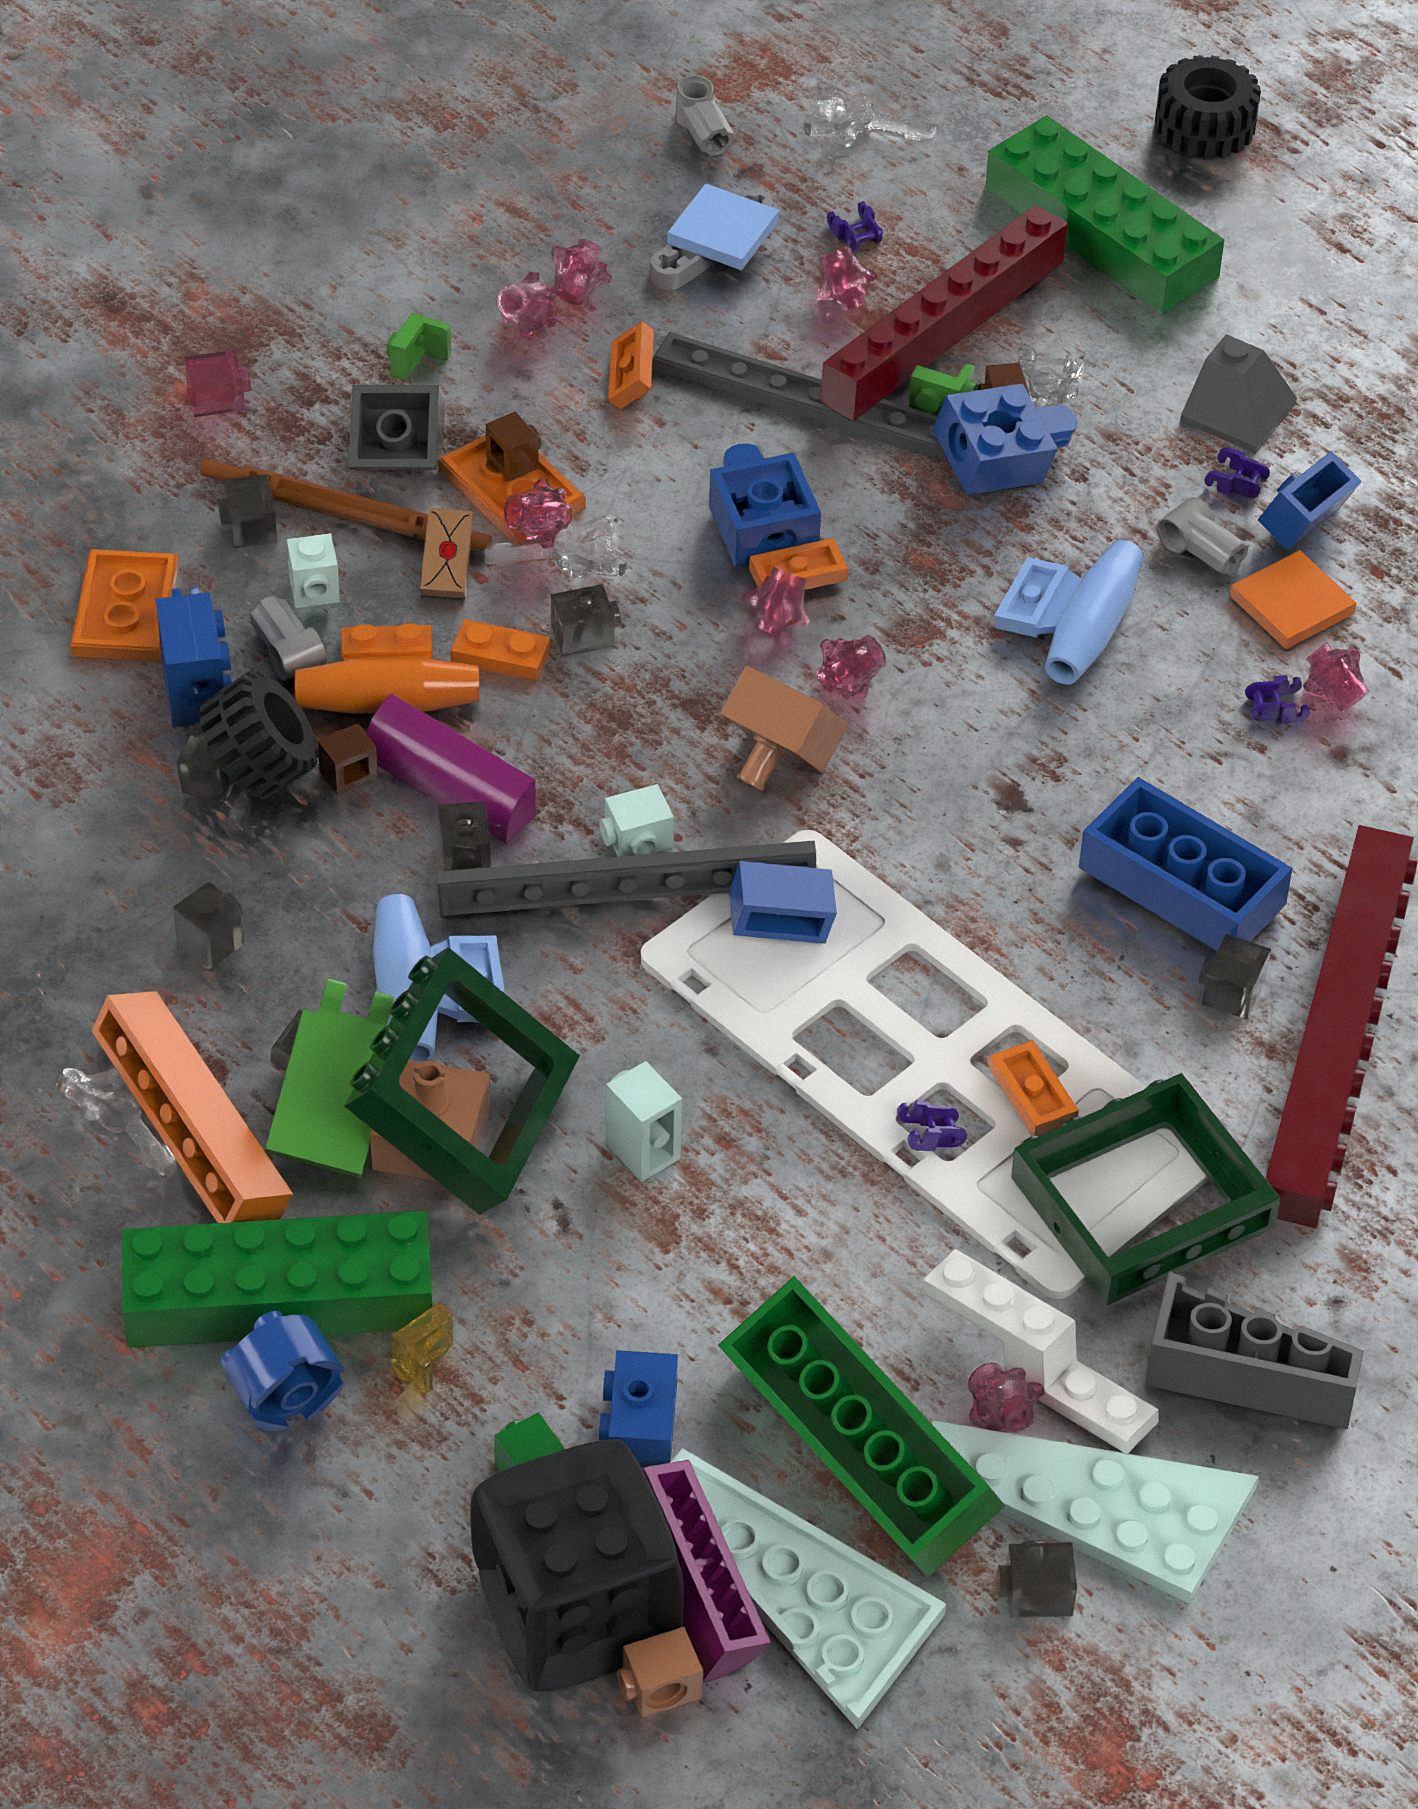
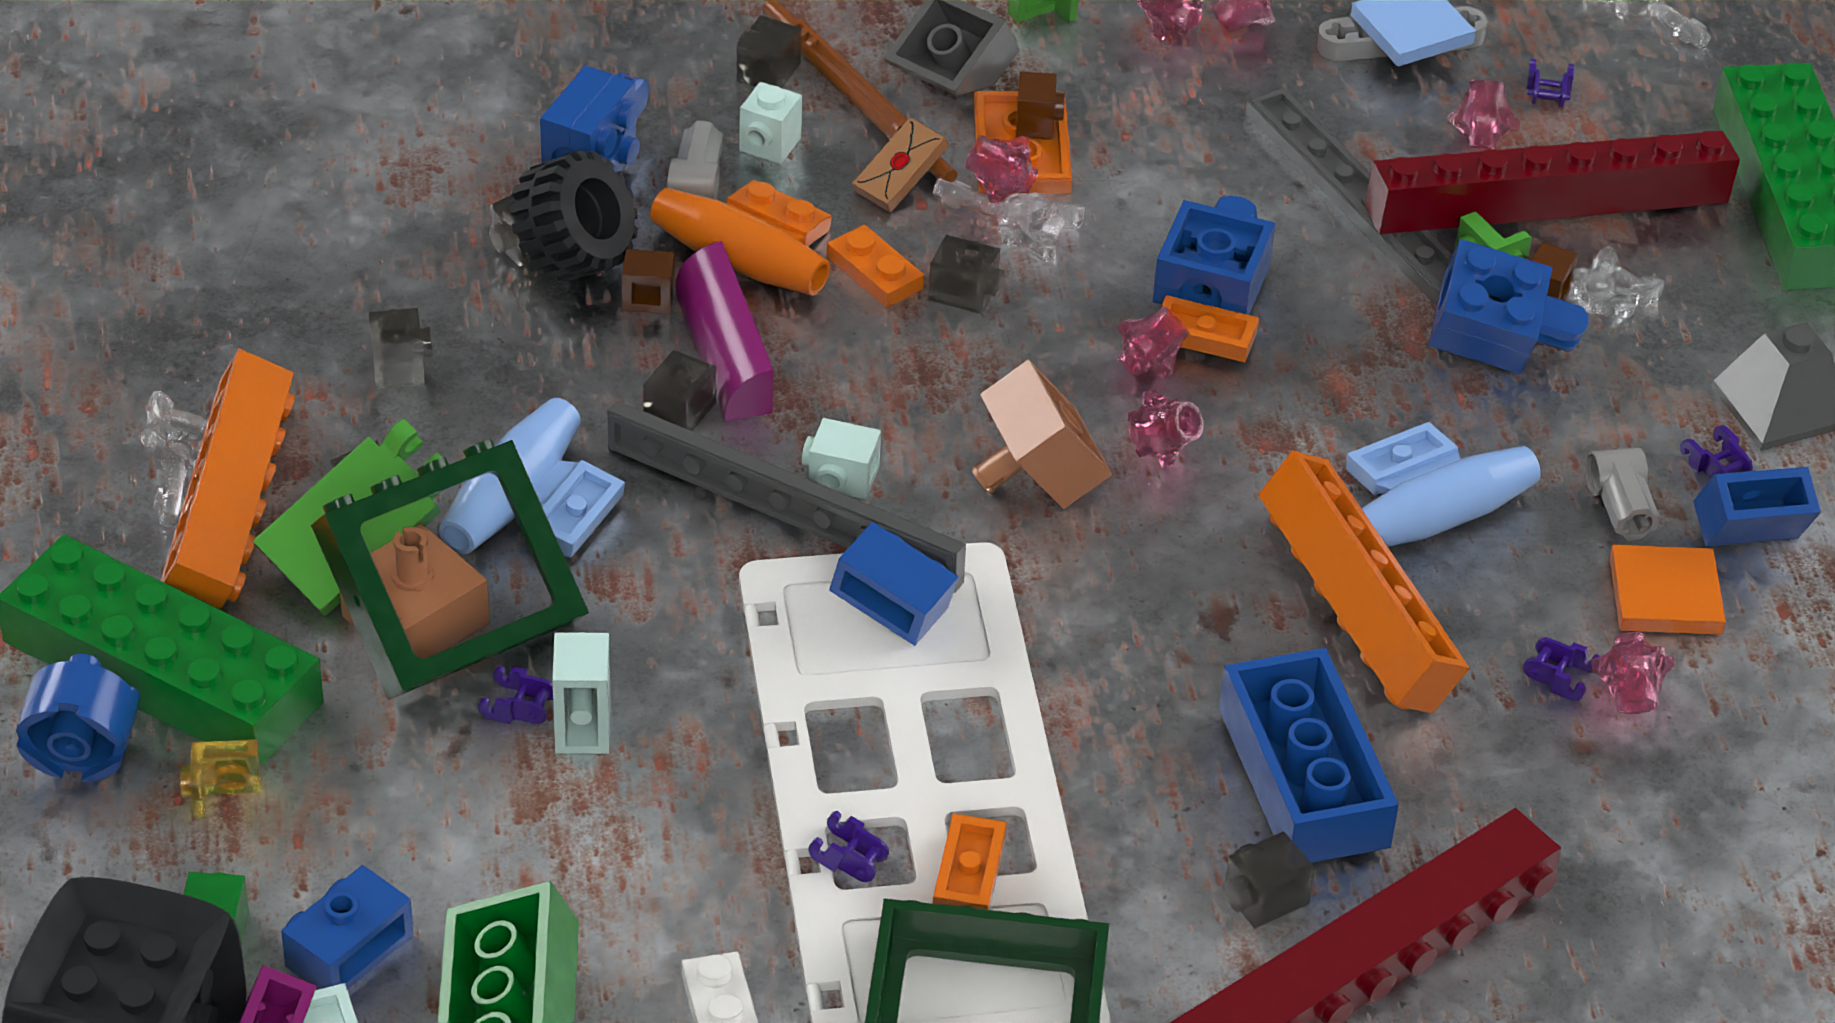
camera: 35 degrees right, 5 degrees down
orange tile [70,549,179,662] -> none
orange plate [608,321,654,410] -> none
none -> dark purple piece [478,666,553,724]
none -> orange brick [1258,450,1470,713]

